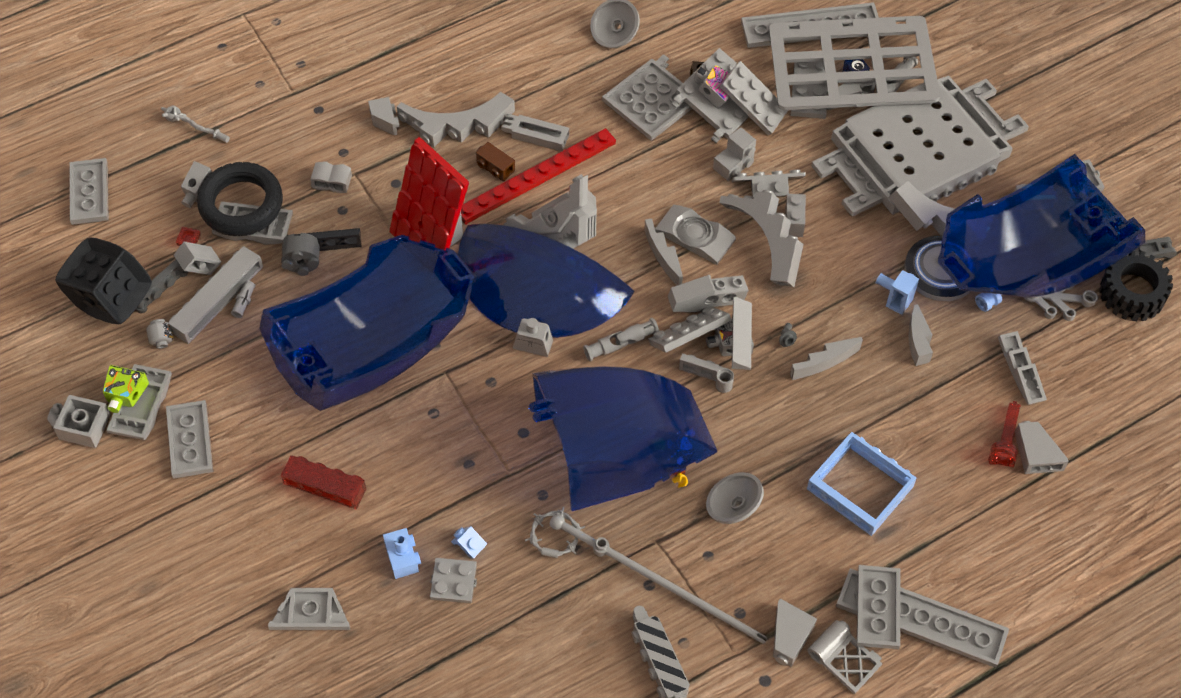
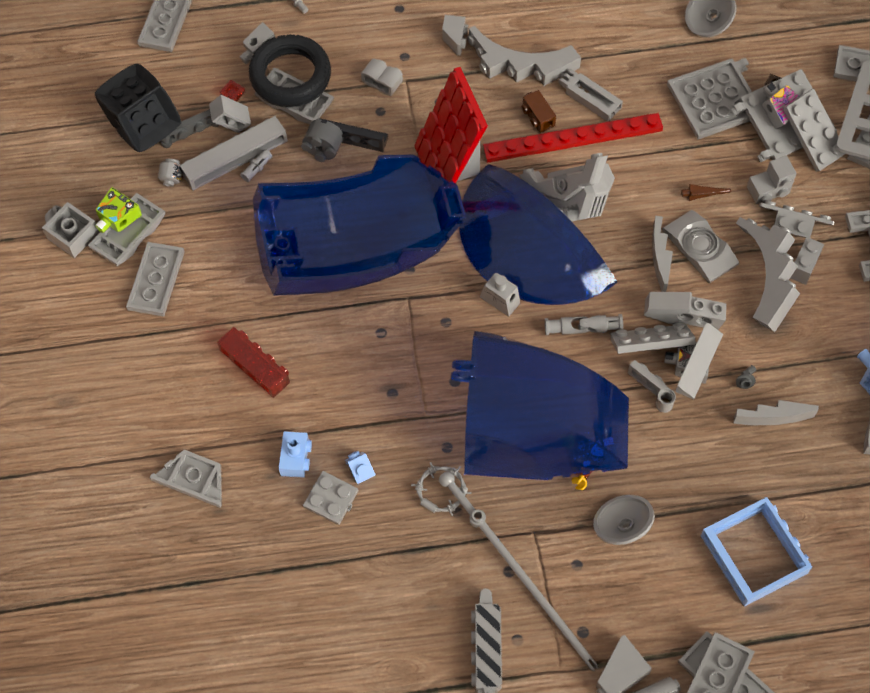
camera: 25 degrees right, 5 degrees up
none -> reddish brown piece [681,184,731,201]

